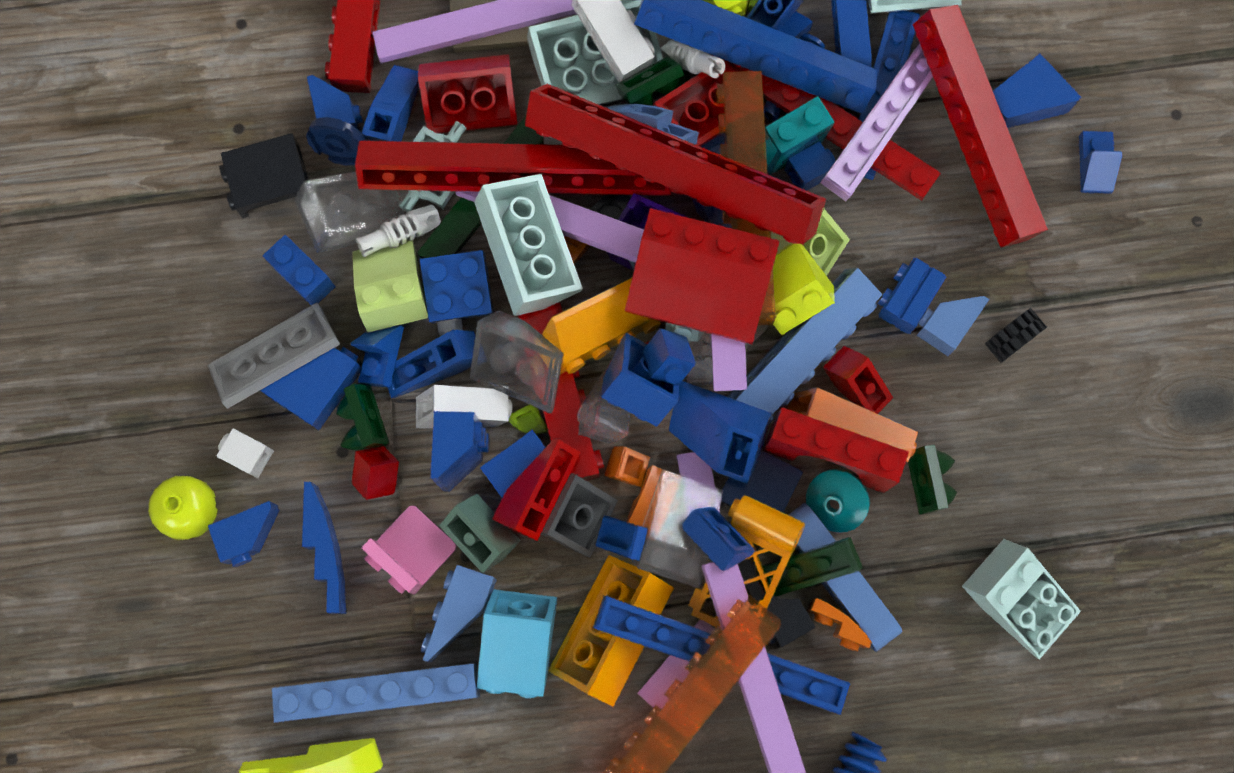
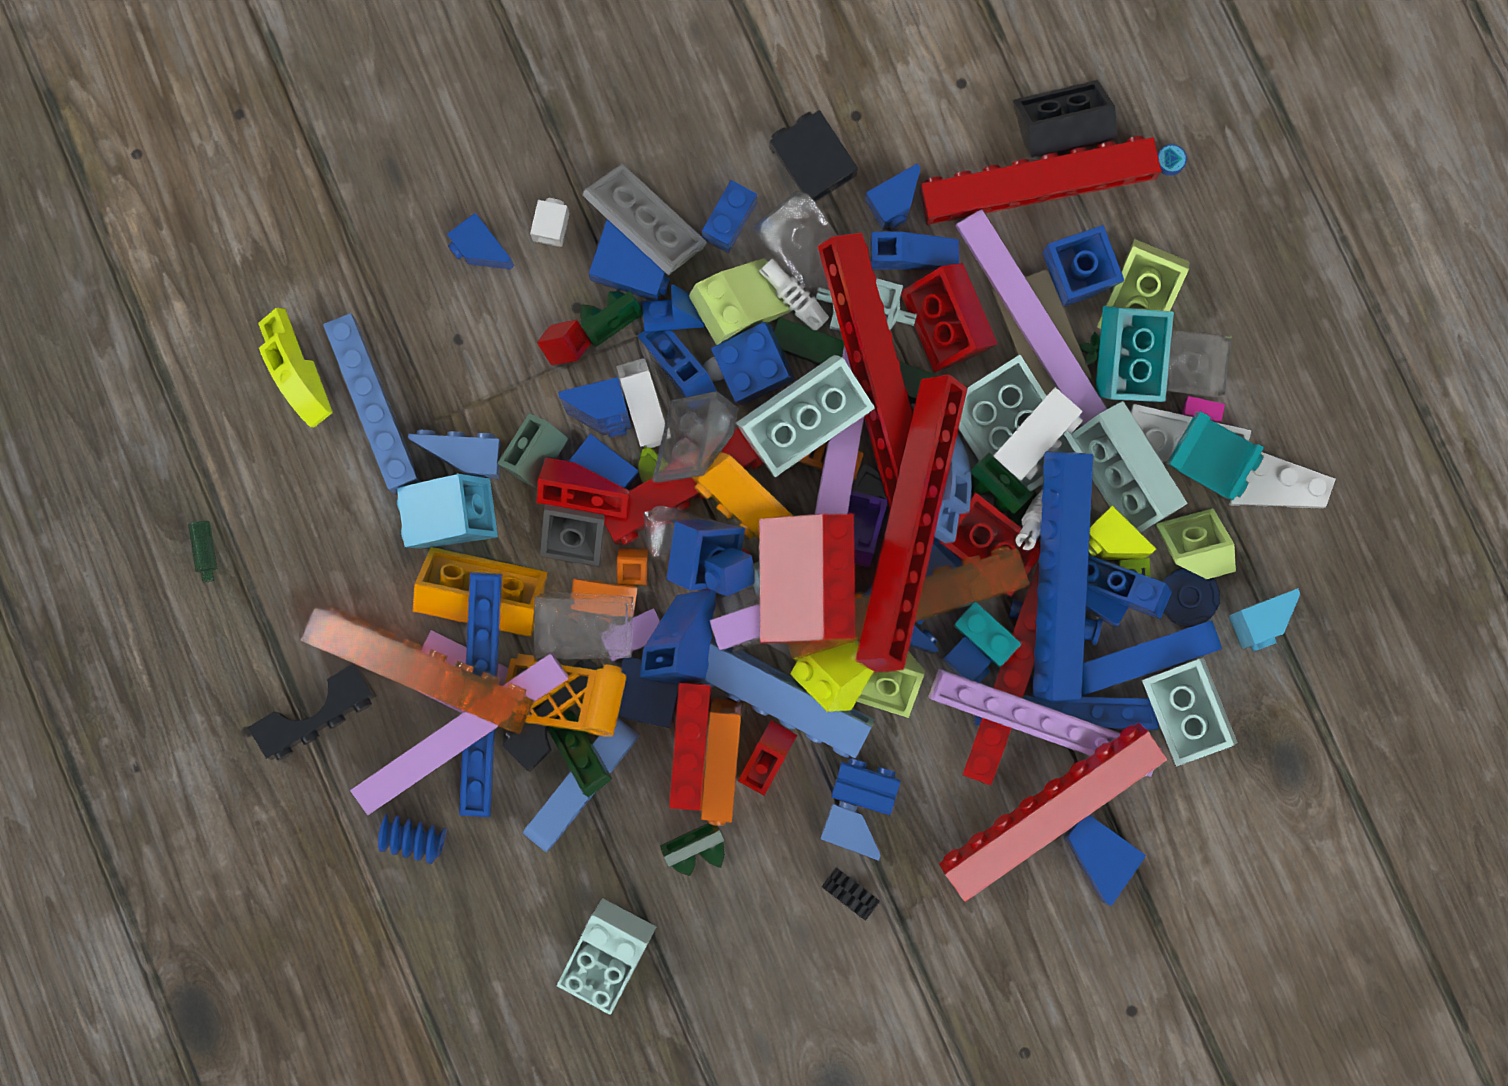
camera: 75 degrees right, 5 degrees up
neon yellow cylinder [148,476,217,540] -> none
blue slope [302,482,346,614] -> none
dark blue tile [306,117,367,166] -> none
bright pink bracket [361,506,457,595] -> none
blue tile [596,515,648,561] -> none
blue slope [682,506,755,571] -> none
teal dish [806,469,870,532] -> none
orange slope [807,598,871,652] -> none
slope [1079,131,1122,194] -> none

